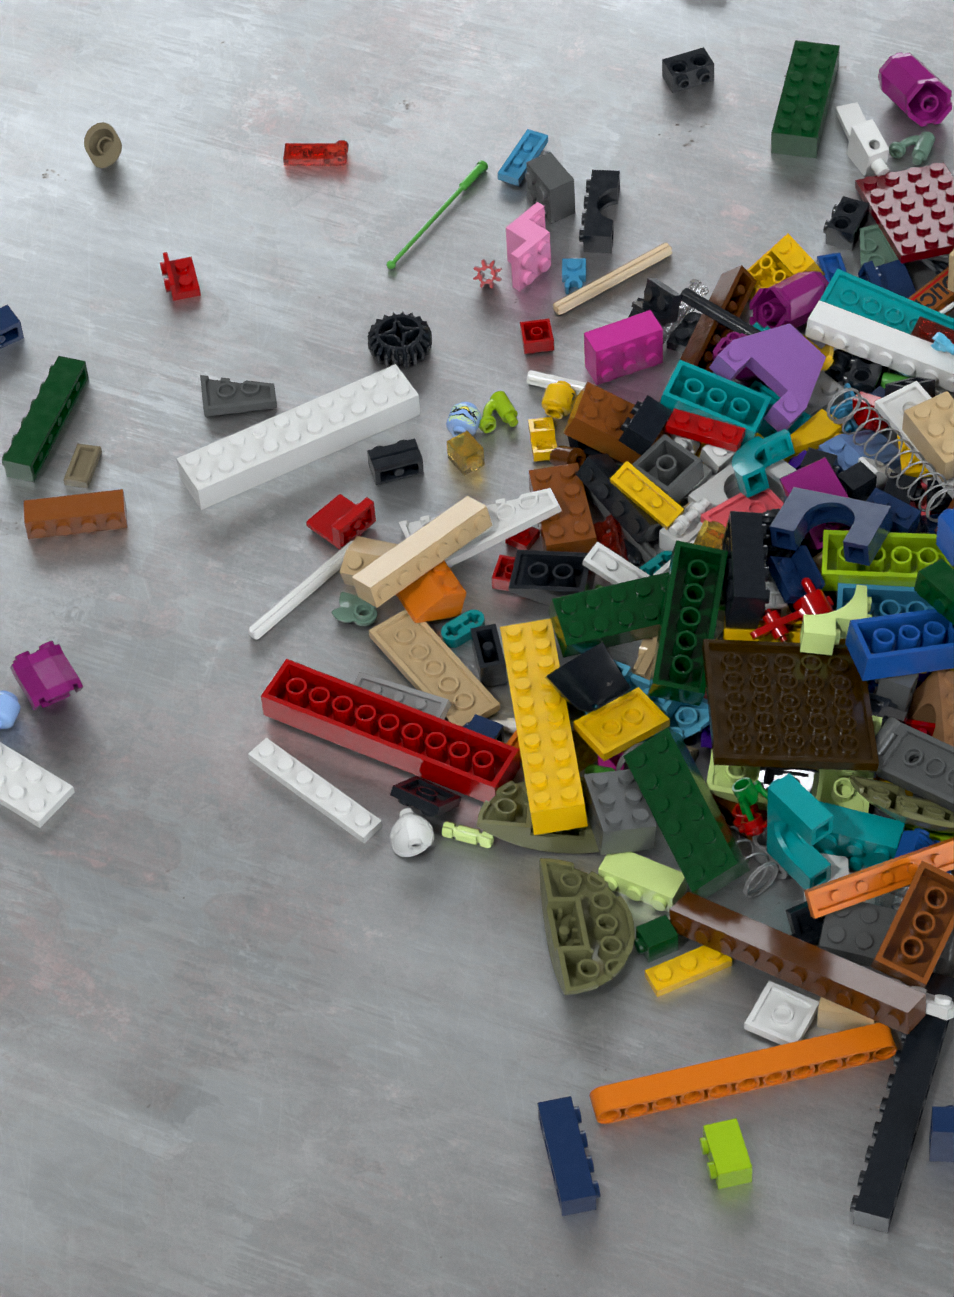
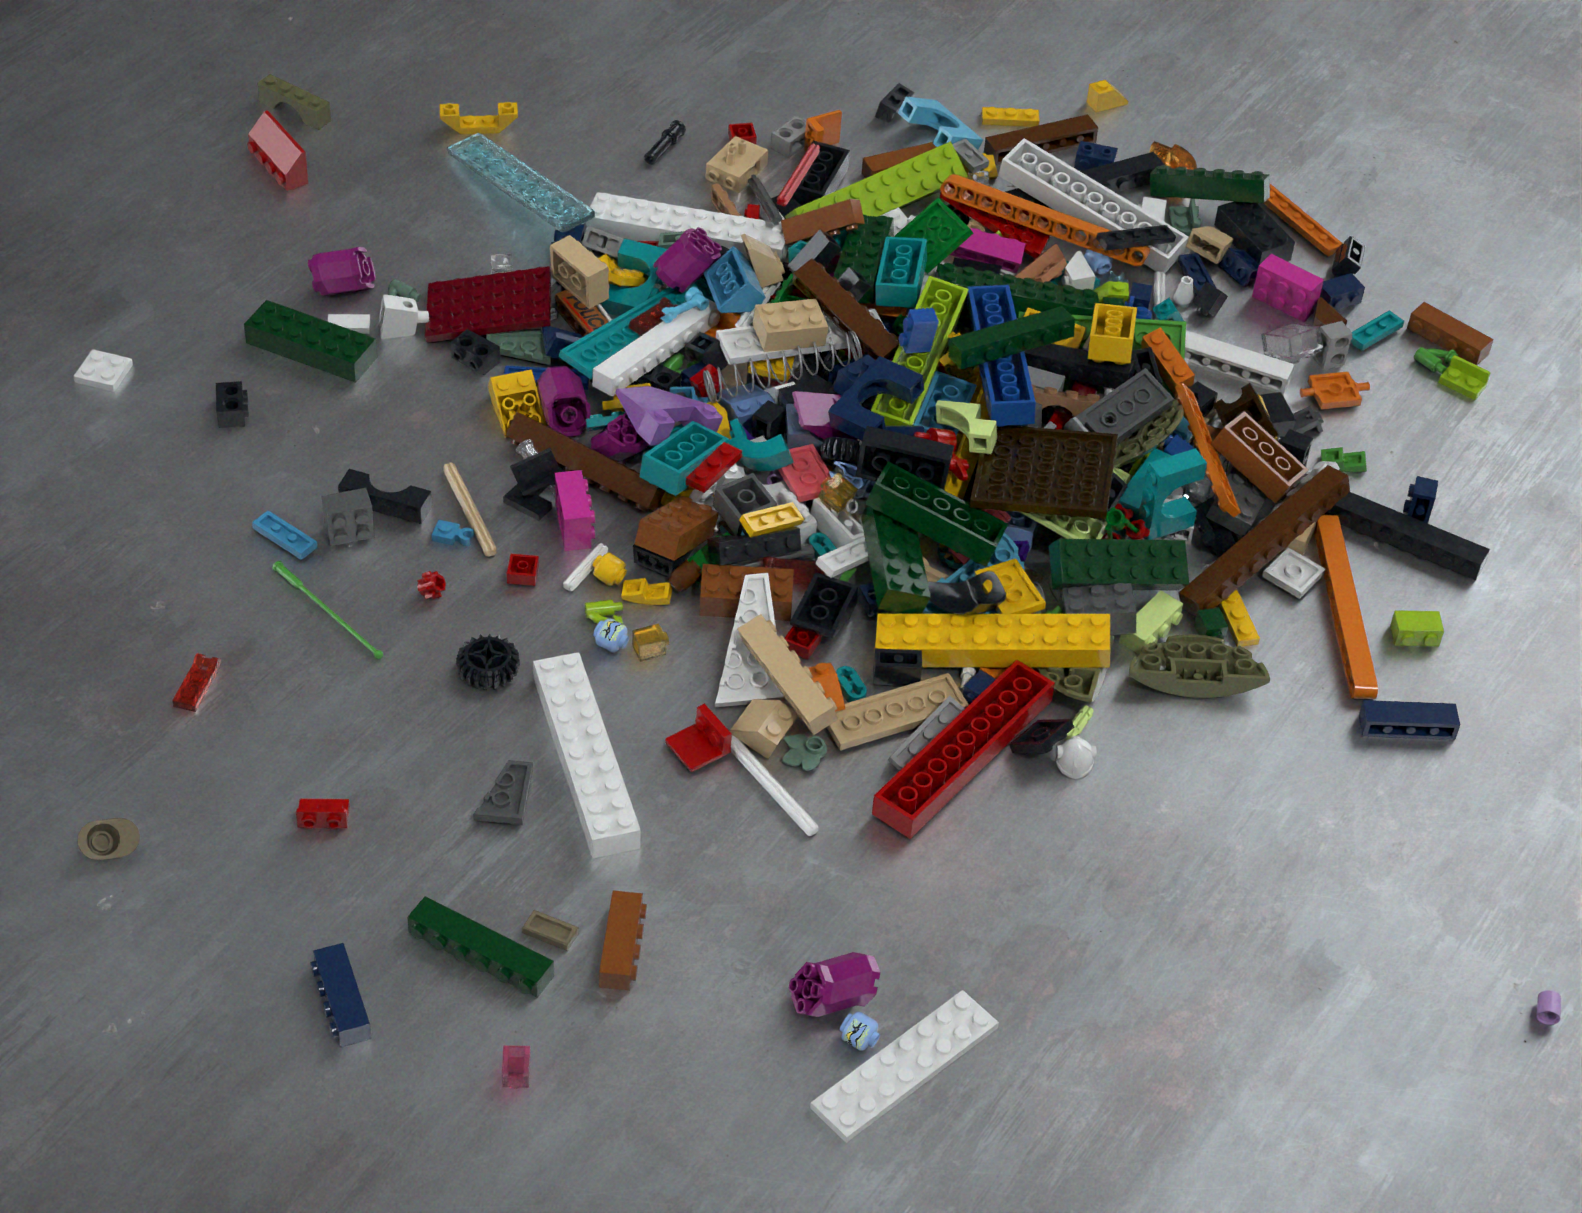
camera: 85 degrees left, 5 degrees down
white plate [248,738,382,843] -> none
black brick [367,438,424,485] -> none
bright pink bracket [506,202,551,292] -> none
black brick [618,395,673,456] -> none
black axle [681,288,762,335] -> none

